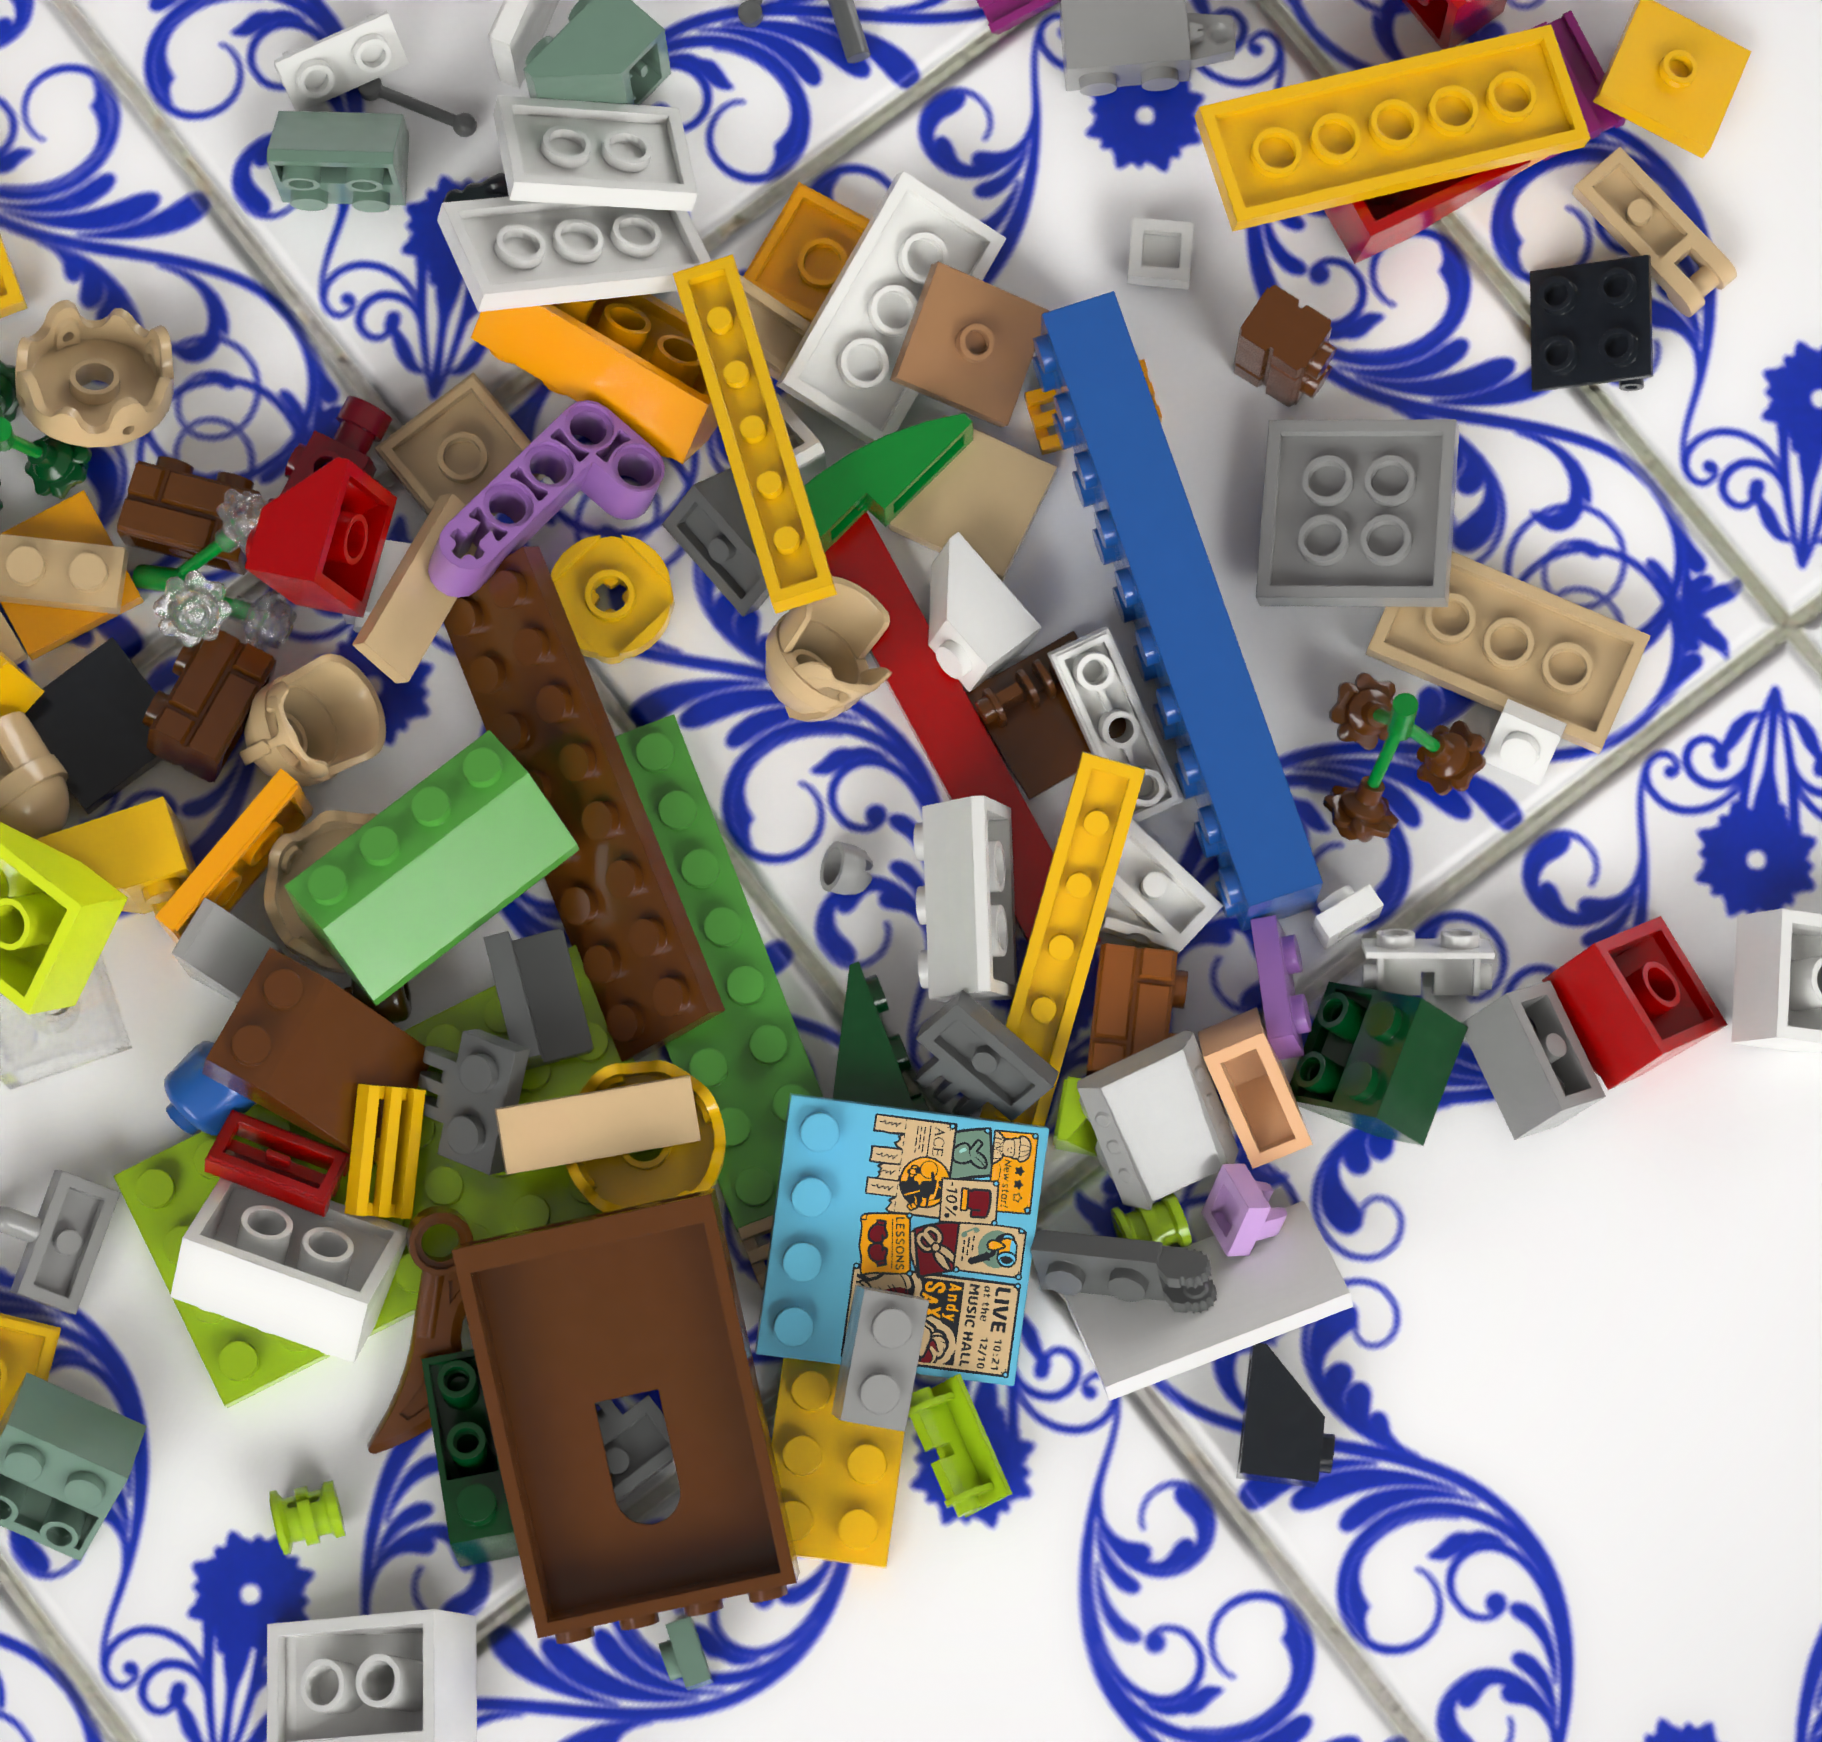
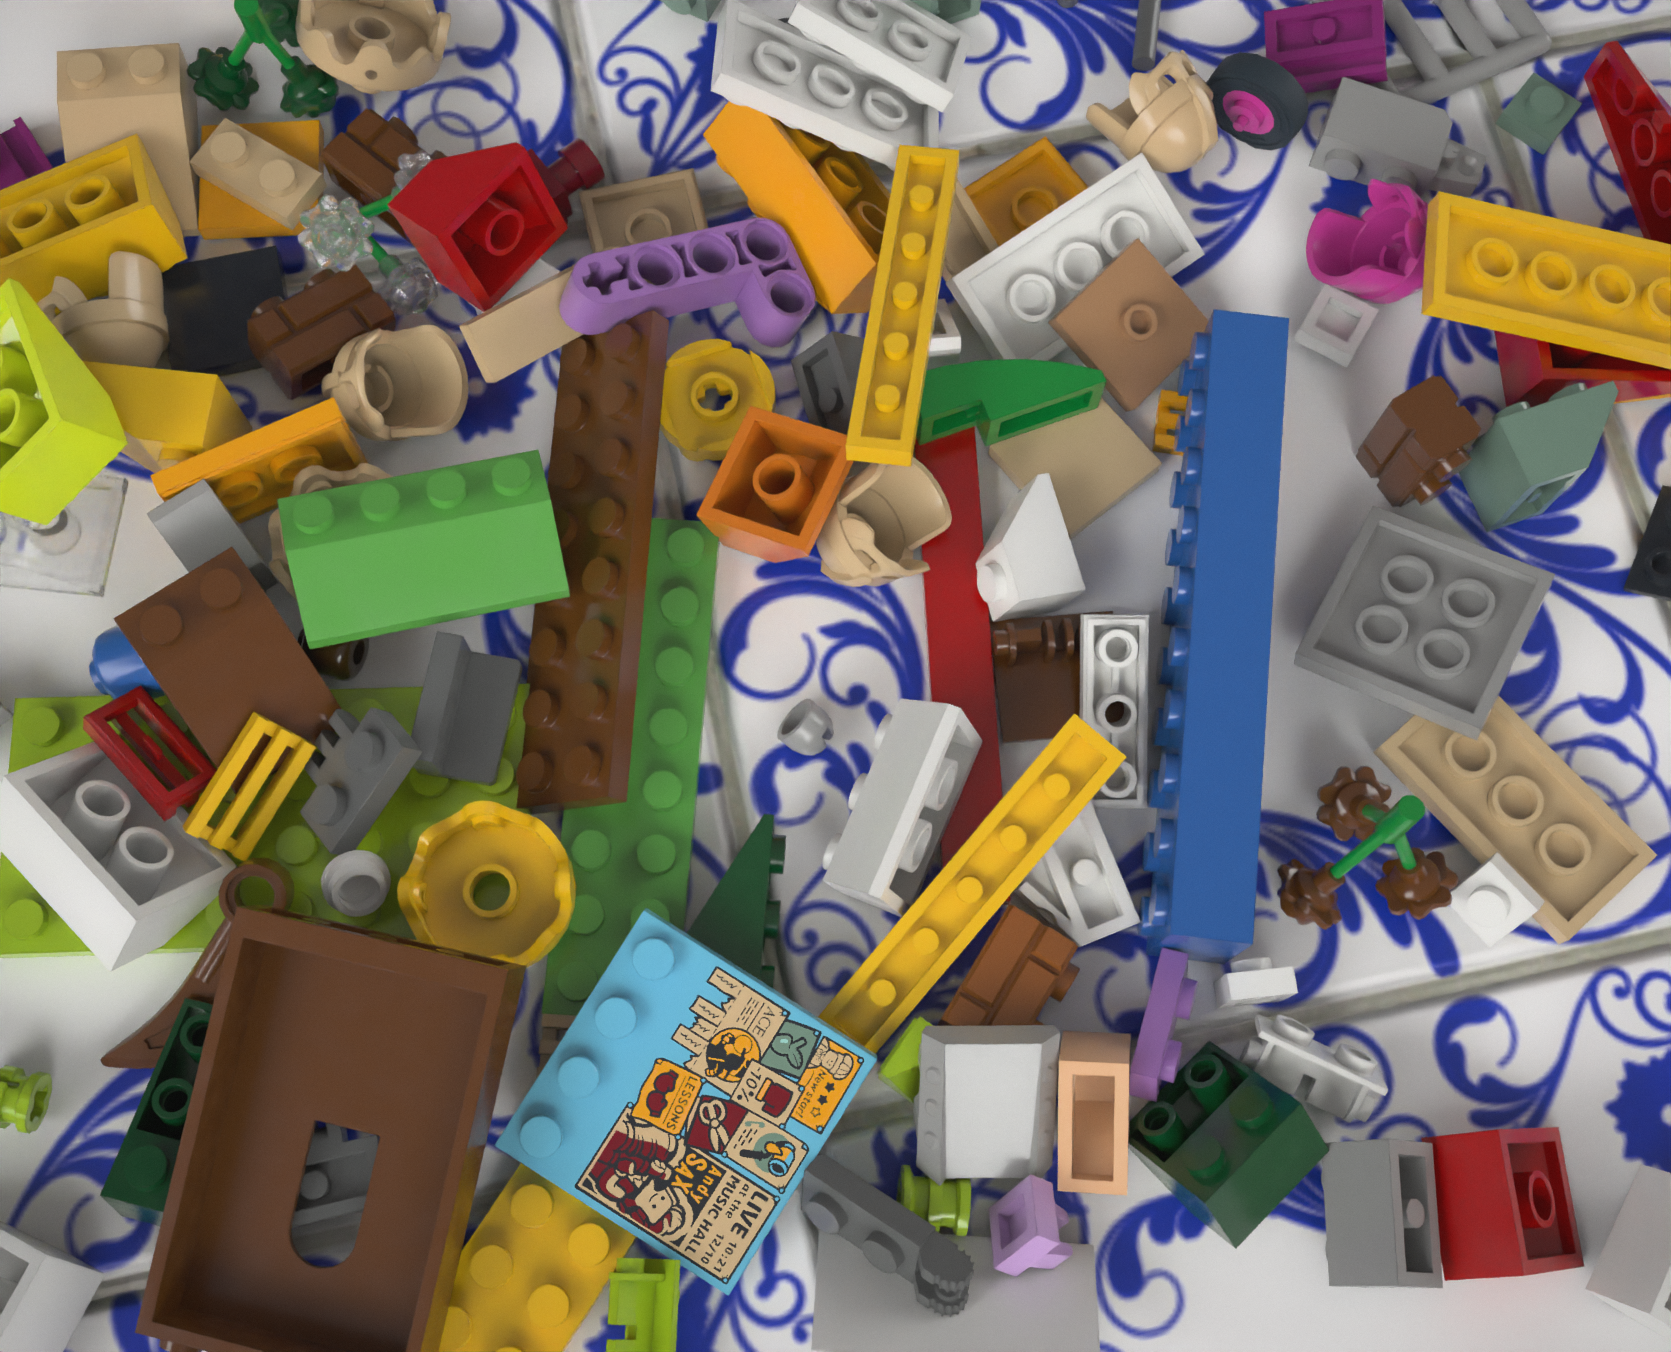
camera: 20 degrees right, 5 degrees down
tan tile [495,1075,701,1175] -> none
light grey brick [831,1285,929,1432] -> none
dark grey hinge [914,990,1059,1122] -> none
none -> white plate [321,850,391,917]
none -> orange slope [696,406,854,563]
none -> tan helmet [1086,50,1219,173]
none -> black wheel [1206,52,1309,151]
none -> dark pink helmet [1306,179,1428,304]
none -> sand green slope [1458,381,1619,533]

